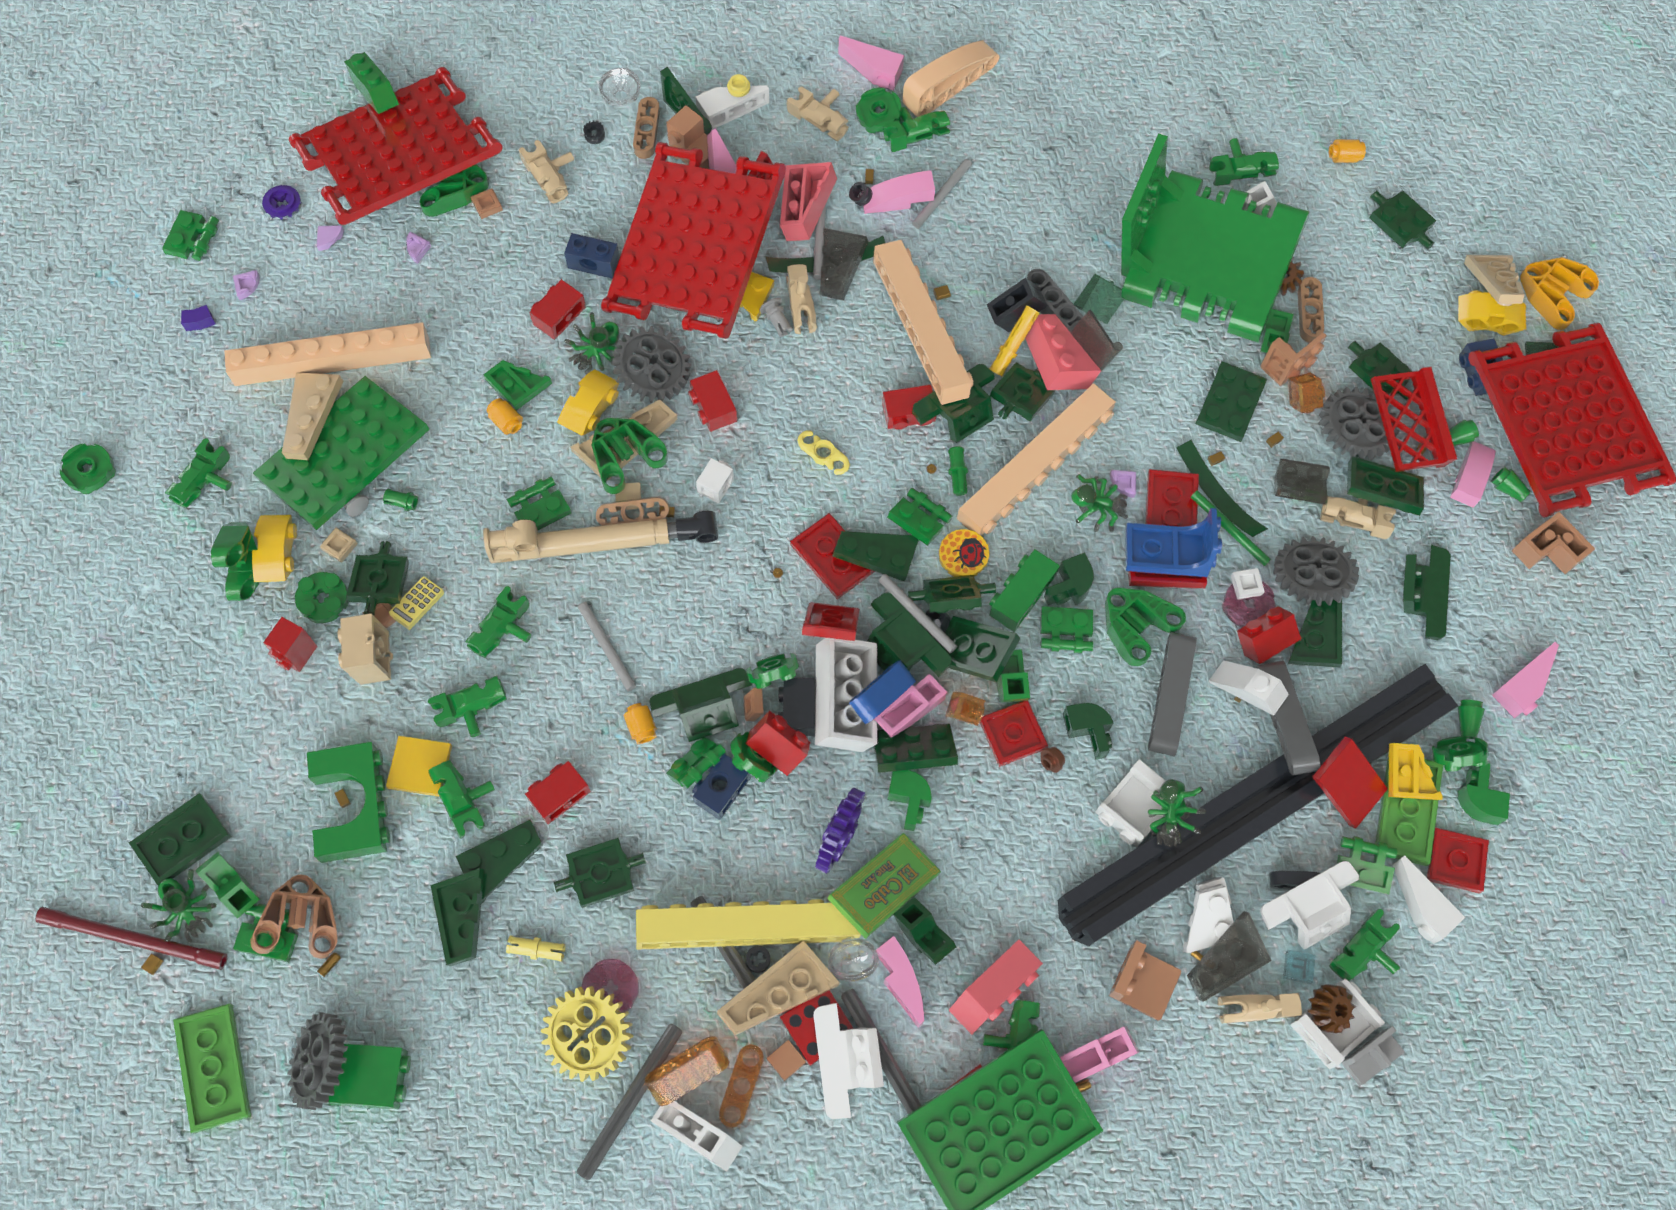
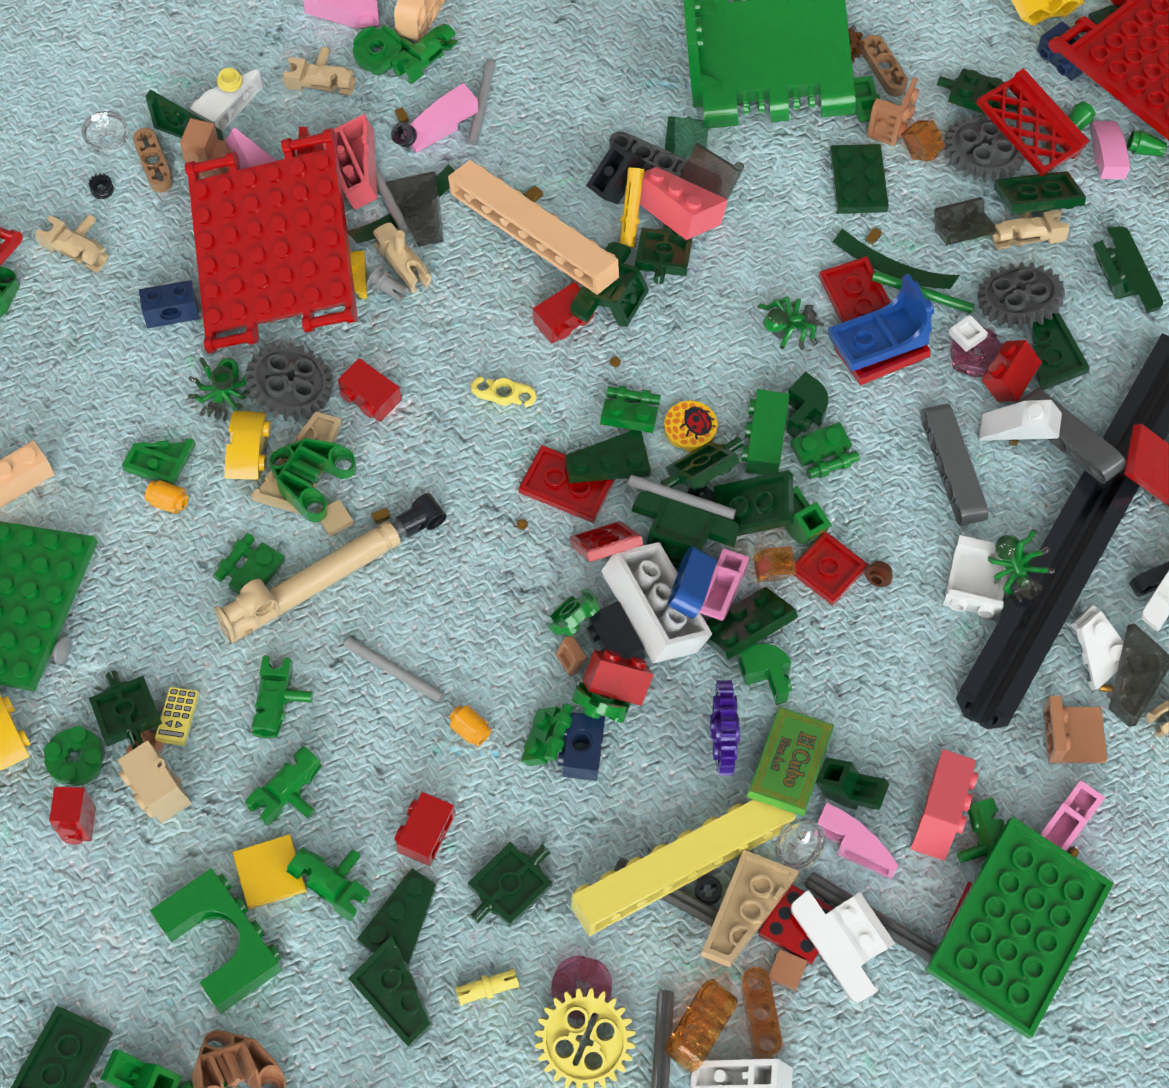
camera: 25 degrees left, 5 degrees down
tan tile [320,528,358,563] -> none
pearl gold piece [334,789,351,808] -> none
green pin [383,488,418,512] -> none
nougat tile [471,188,503,219] -> none
red brick [529,279,586,340] -> none
medium nougat beam [596,496,670,526] -> none
dark green plate [649,668,752,742] -> none
white brick [696,458,734,503] -> none
green axle [948,446,968,496] -> none
light nougat brick [957,383,1116,536] -> none
dark green brick [1063,703,1114,760] -> none
green connector [1105,588,1186,666] -> none
lavender tile [1110,470,1136,498] -> none
pearl gold piece [1266,431,1284,448] -> none

